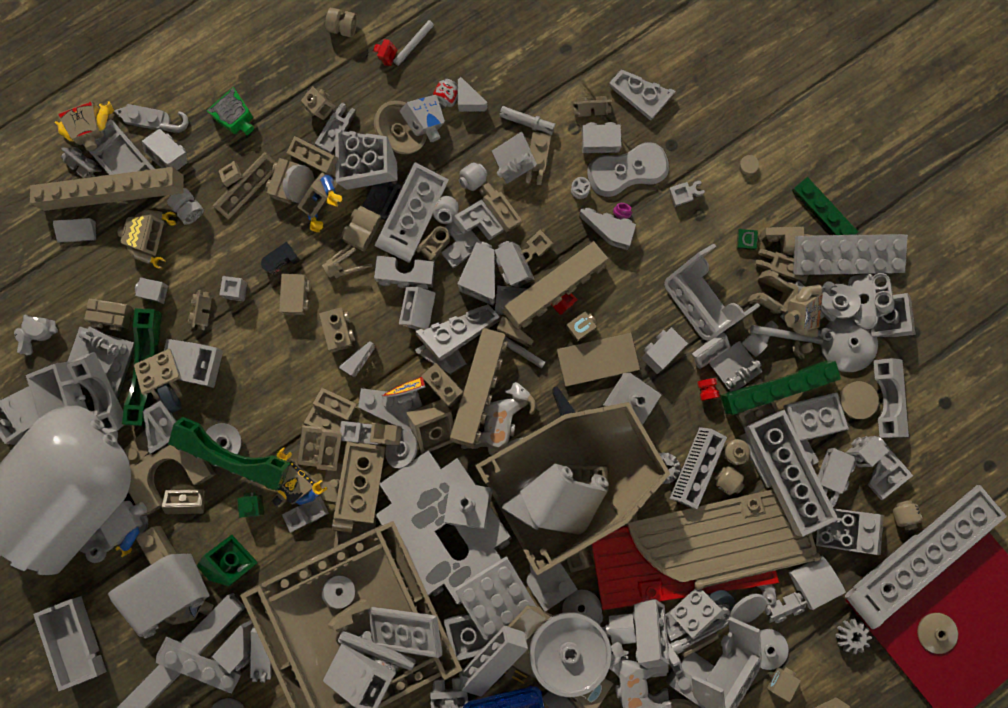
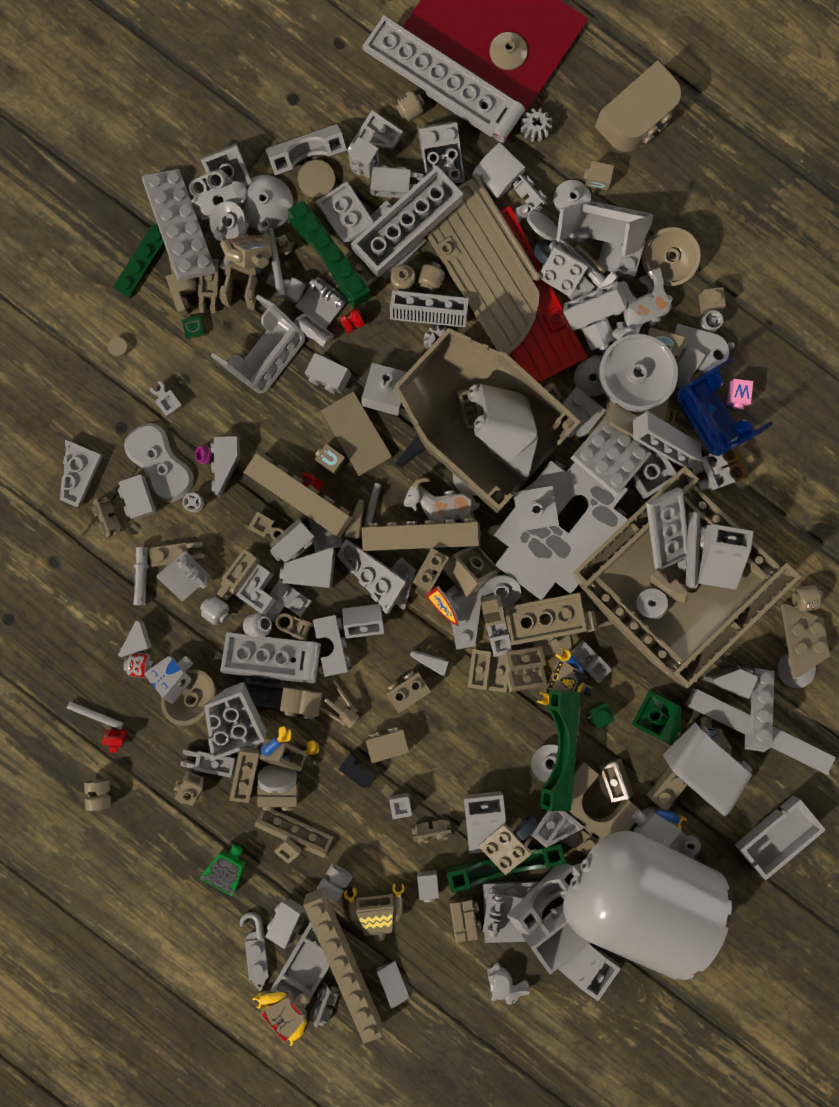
camera: 115 degrees left, 5 degrees up
light grey hinge [251,628,272,683] -> none

